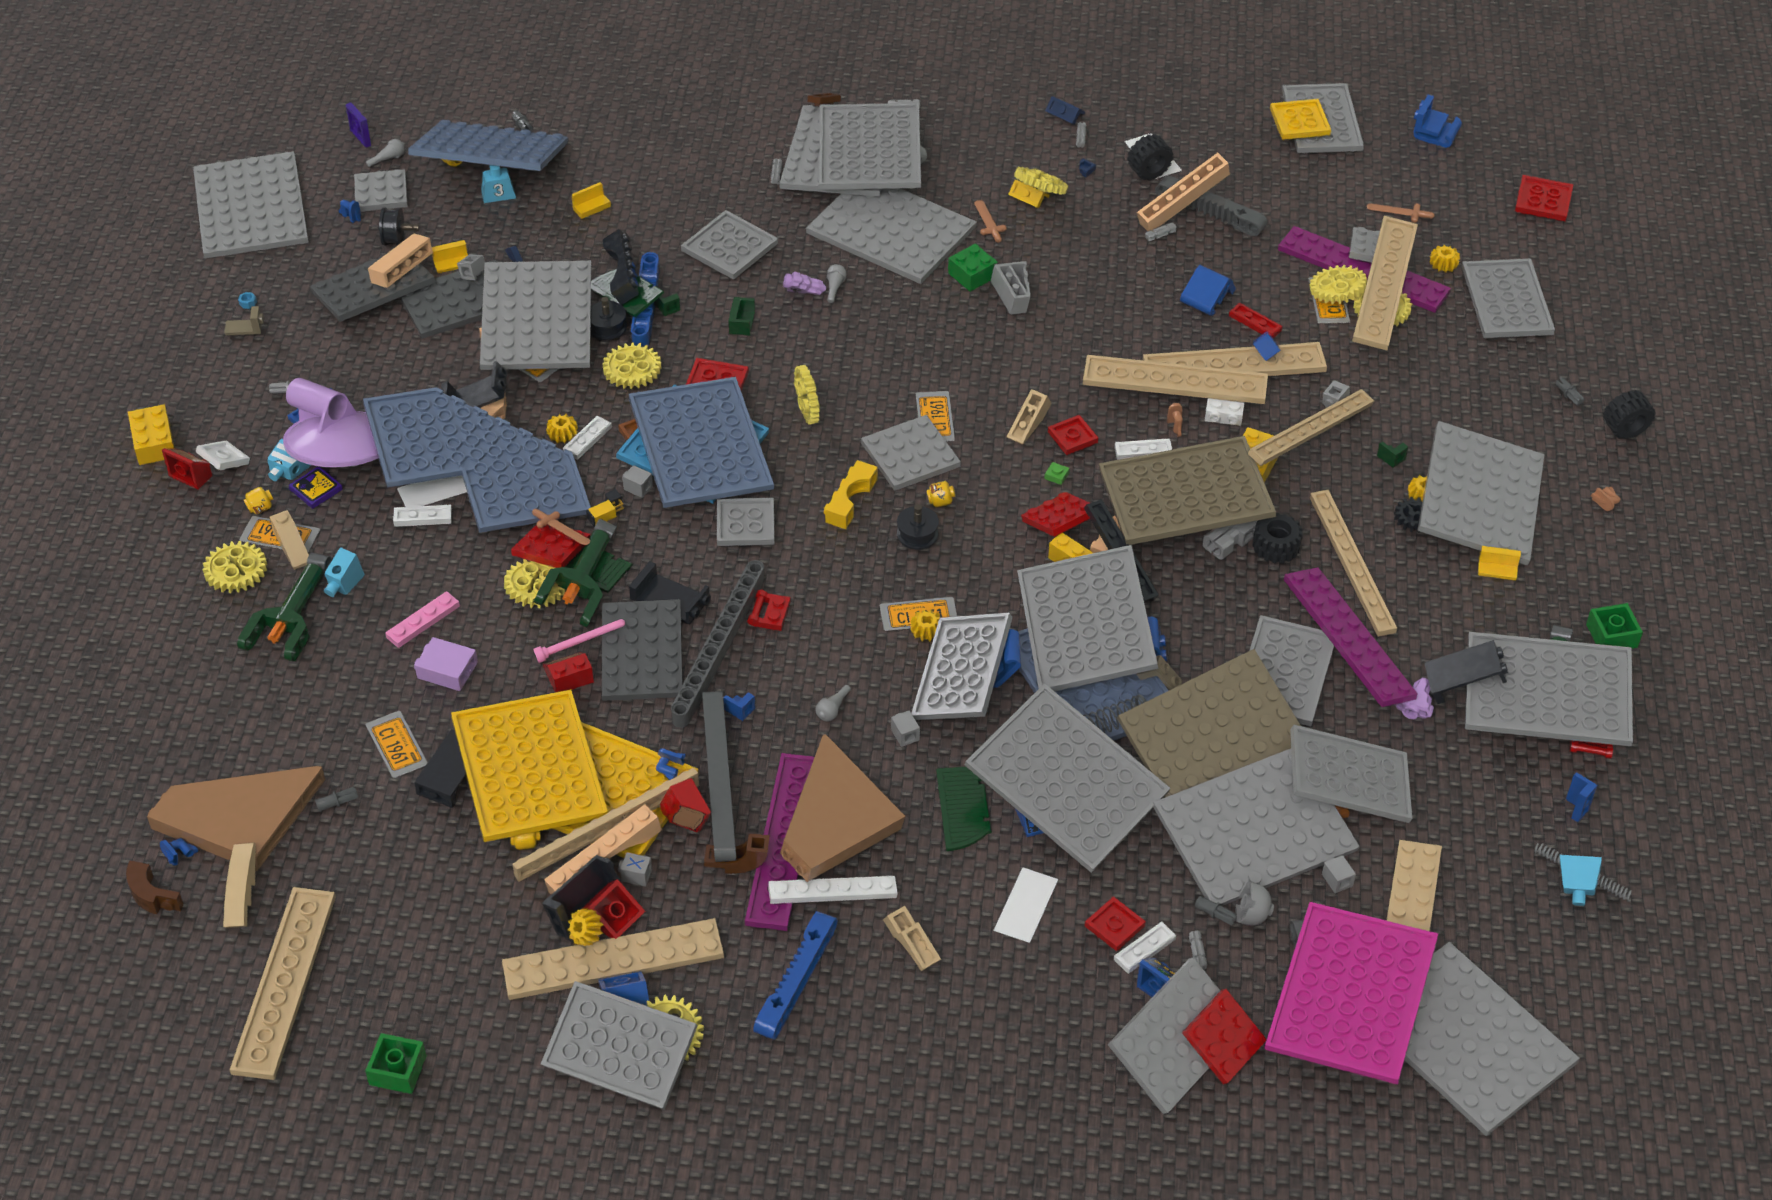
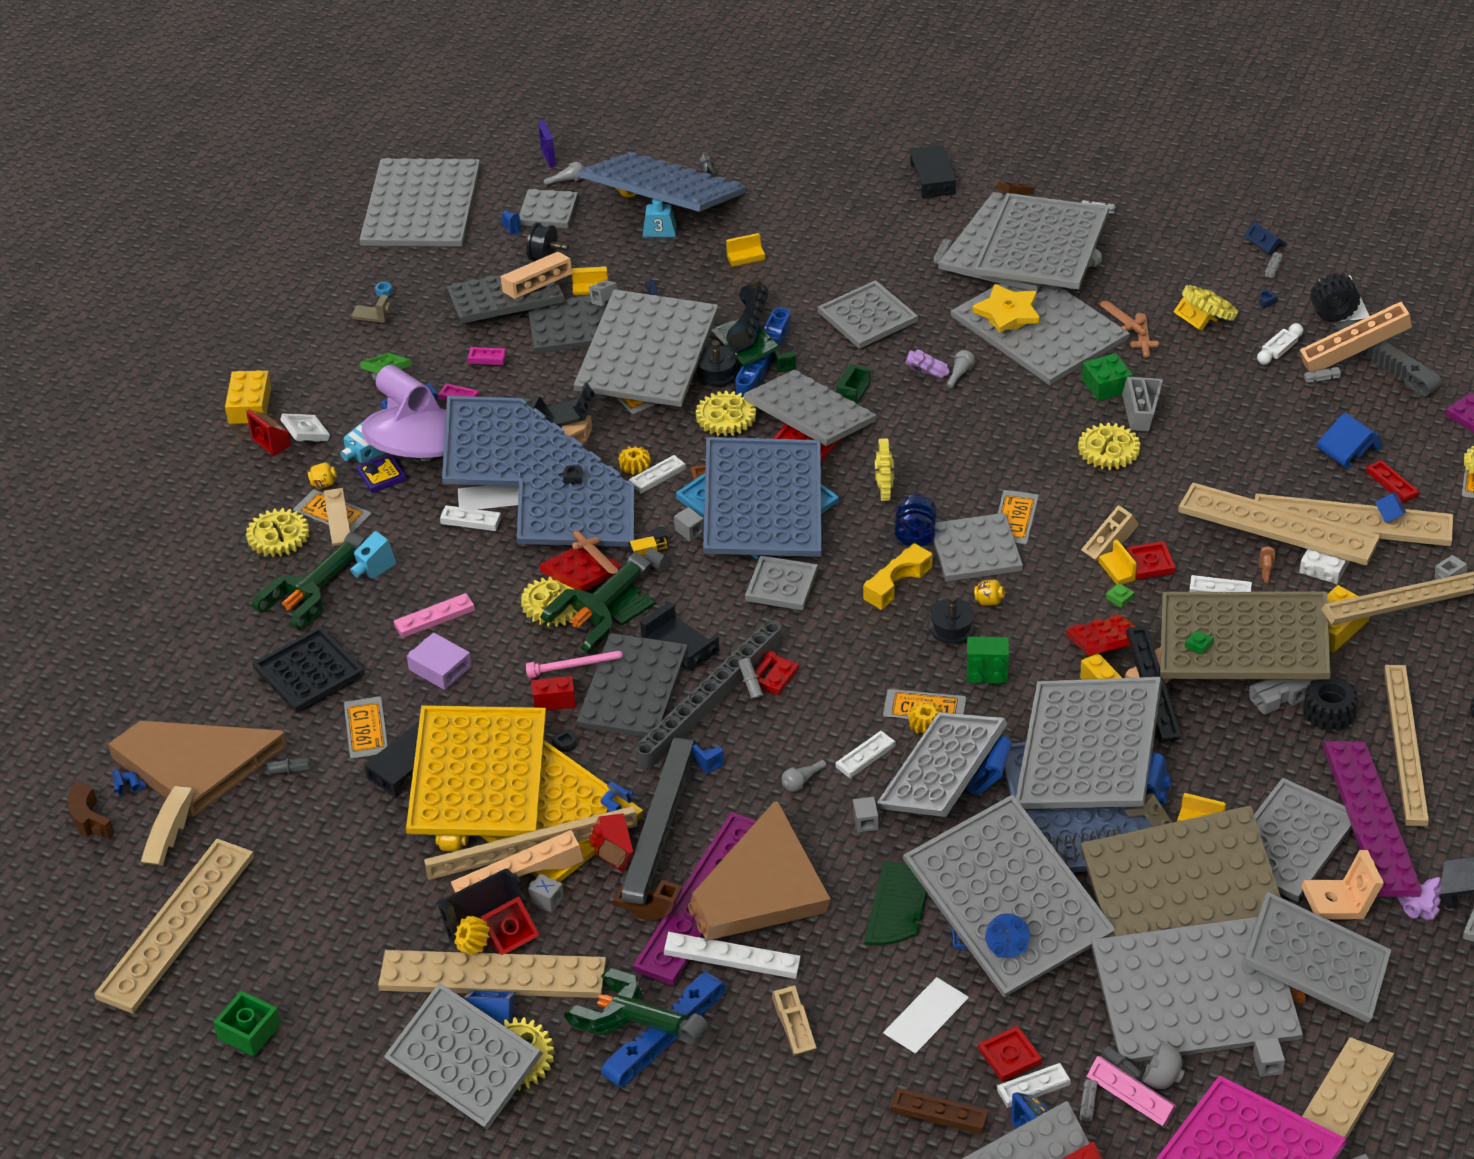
camera: 20 degrees right, 5 degrees down
none -> black plate [252,626,365,713]
none -> bright green tile [360,353,412,374]
none -> dark pink plate [438,383,480,401]
none -> dark pink plate [468,347,507,365]
none -> black tile [551,729,577,752]
none -> black tile [563,465,582,484]
none -> dark green piece [564,968,708,1045]
none -> dark grey brick [645,548,672,572]
none -> light grey axle [739,658,763,699]
none -> light grey plate [744,370,876,446]
none -> white tile [836,731,896,778]
none -> reddish brown plate [891,1088,989,1134]
none -> clear blue wheel [895,495,936,547]
none -> black panel [910,145,956,198]
none -> green brick [967,637,1009,684]
none -> yellow plate [973,284,1040,333]
none -> blue plate [985,913,1030,958]
none -> light yellow gear [1078,423,1140,470]
none -> bright pink plate [1086,1056,1177,1126]
none -> yellow panel [1098,539,1136,585]
none -> nougat sword [1100,301,1146,336]
none -> yellow panel [1177,793,1226,822]
none -> green plate [1185,630,1214,655]
none -> white plate [1257,323,1303,365]
none -> light nougat bracket [1301,850,1384,919]

